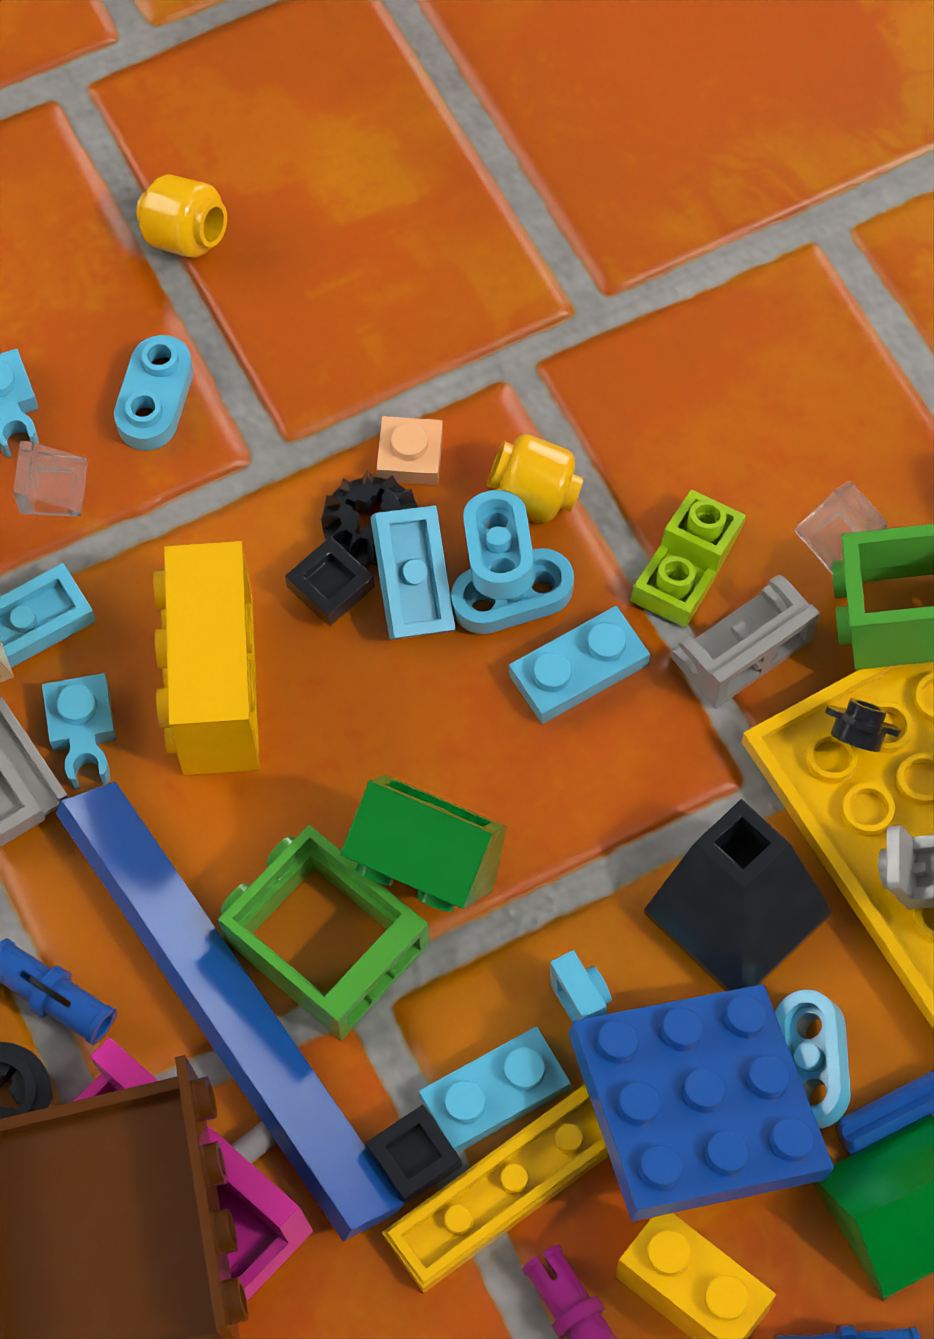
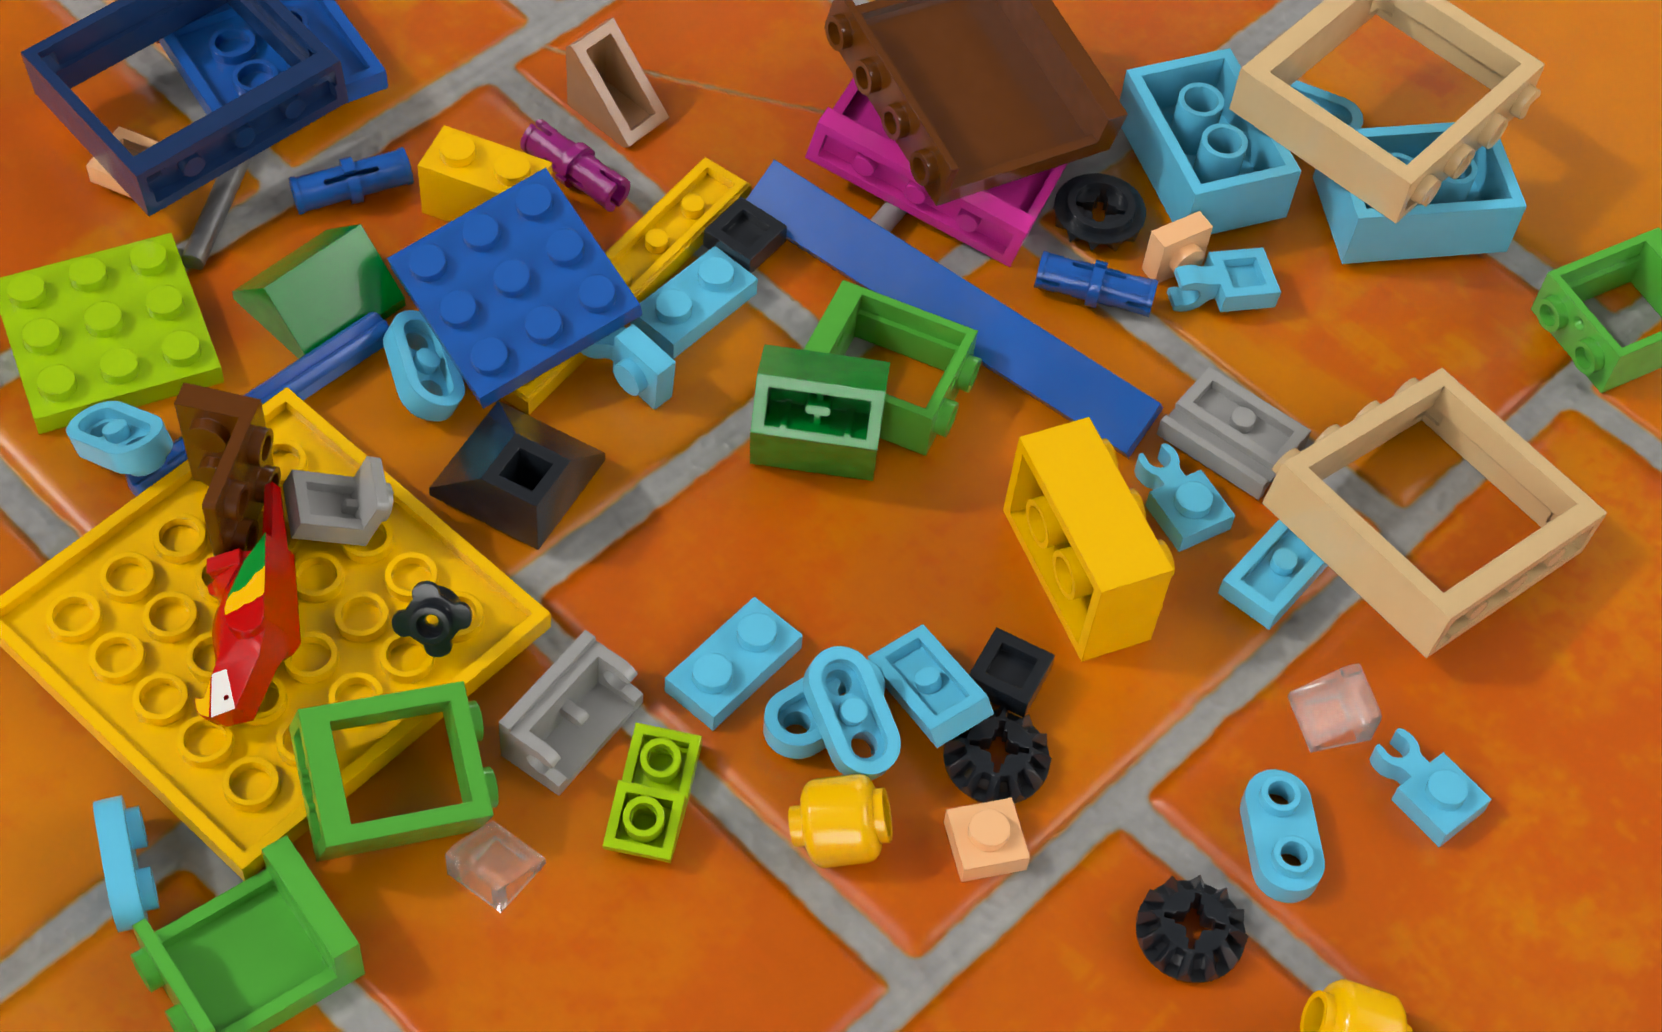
camera: 155 degrees right, 10 degrees down
none -> black gear [1136,875,1248,983]

